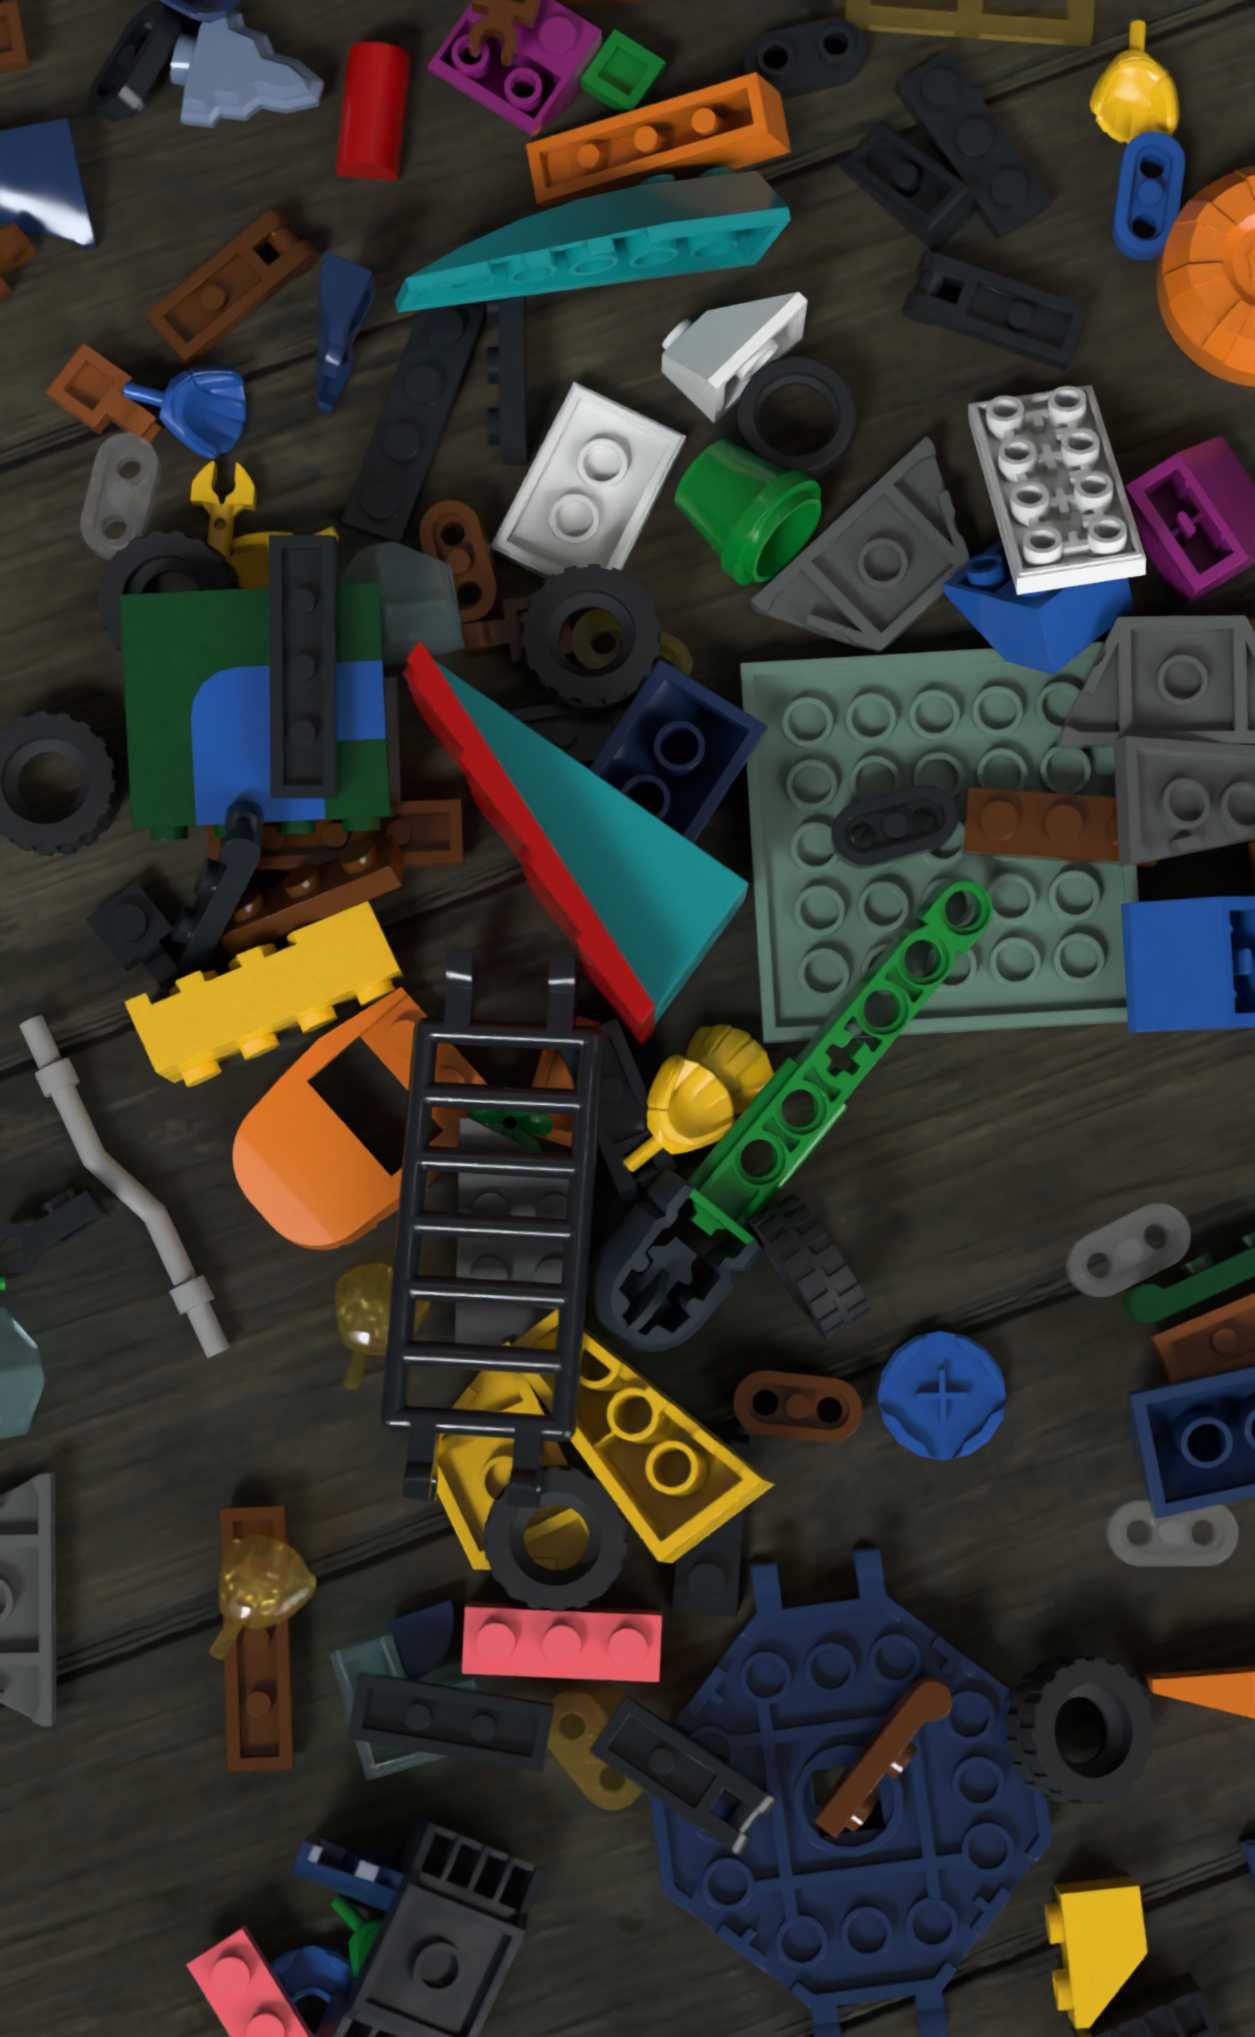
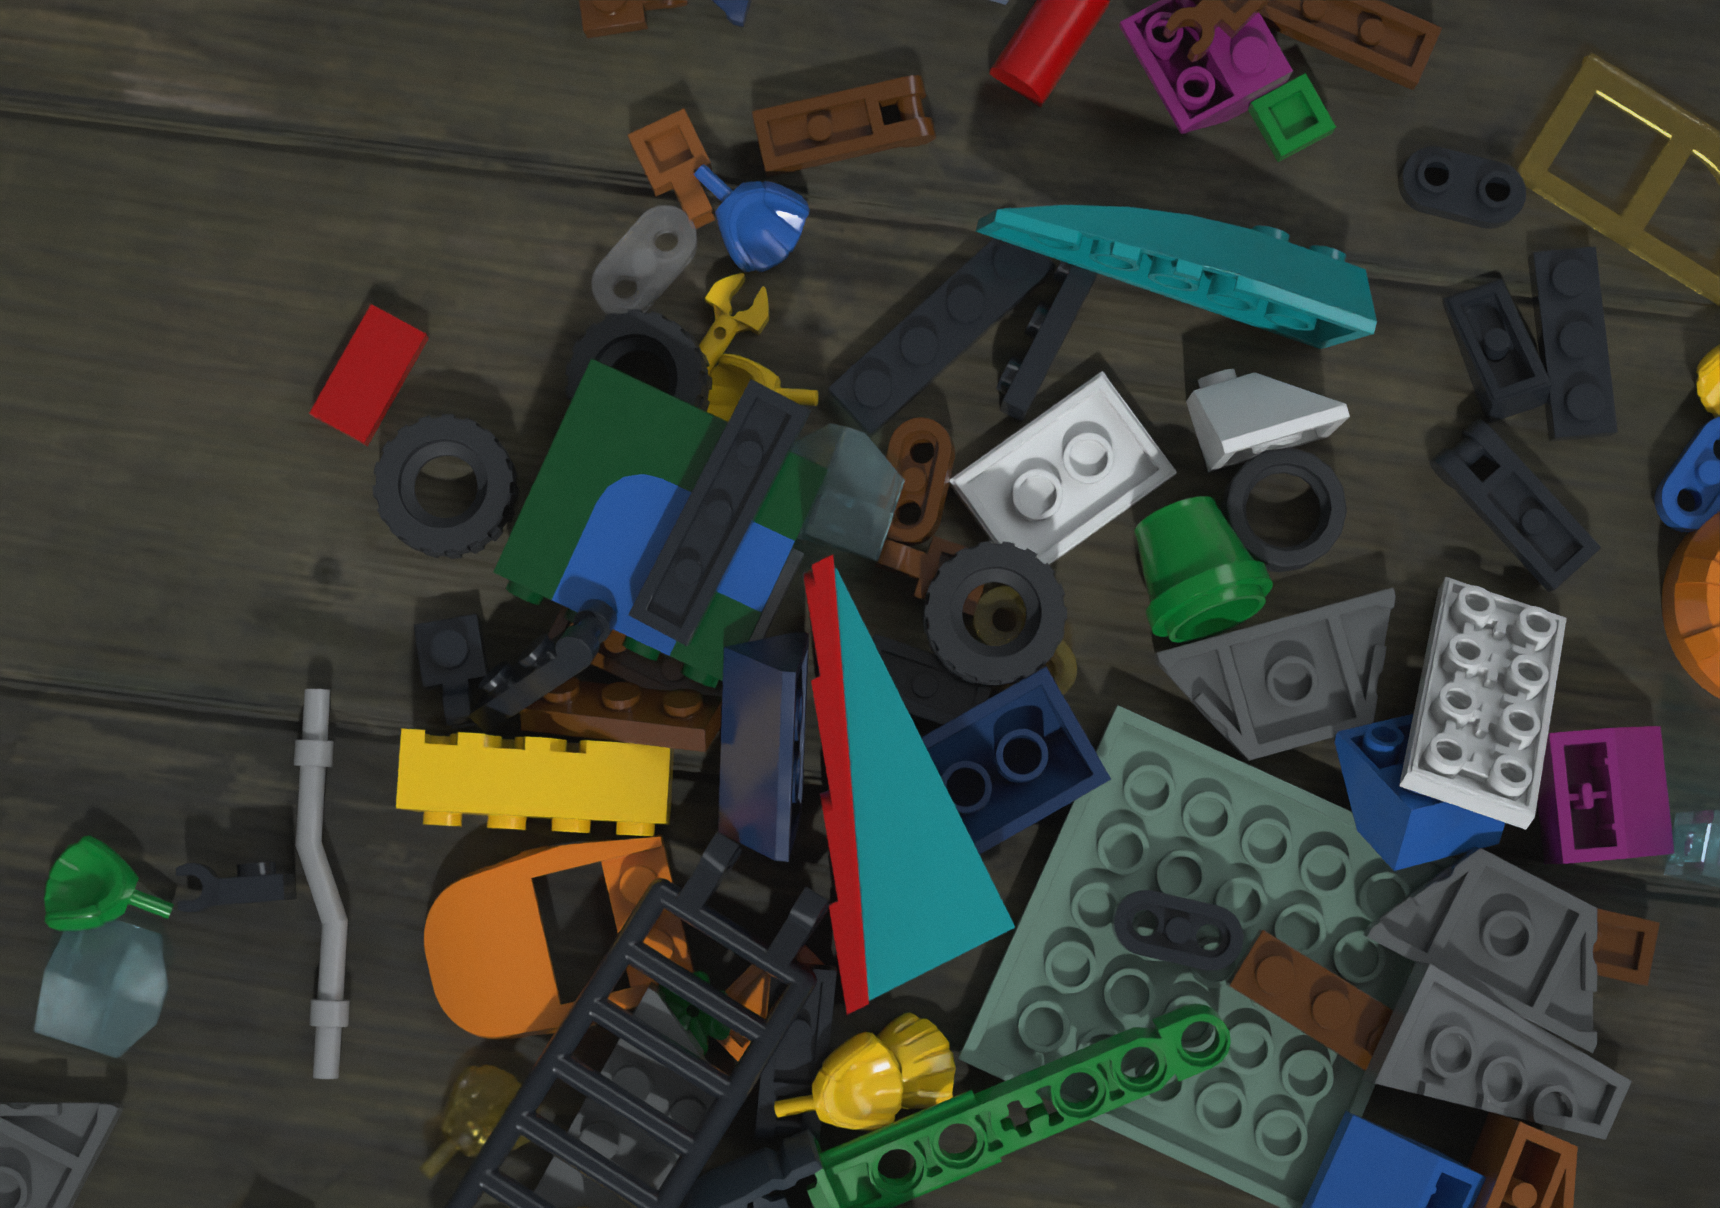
camera: 20 degrees right, 0 degrees up
dark blue slope [316,251,377,415] -> none
orange slope [526,72,791,206] -> none
none -> dark blue slope [718,632,810,862]

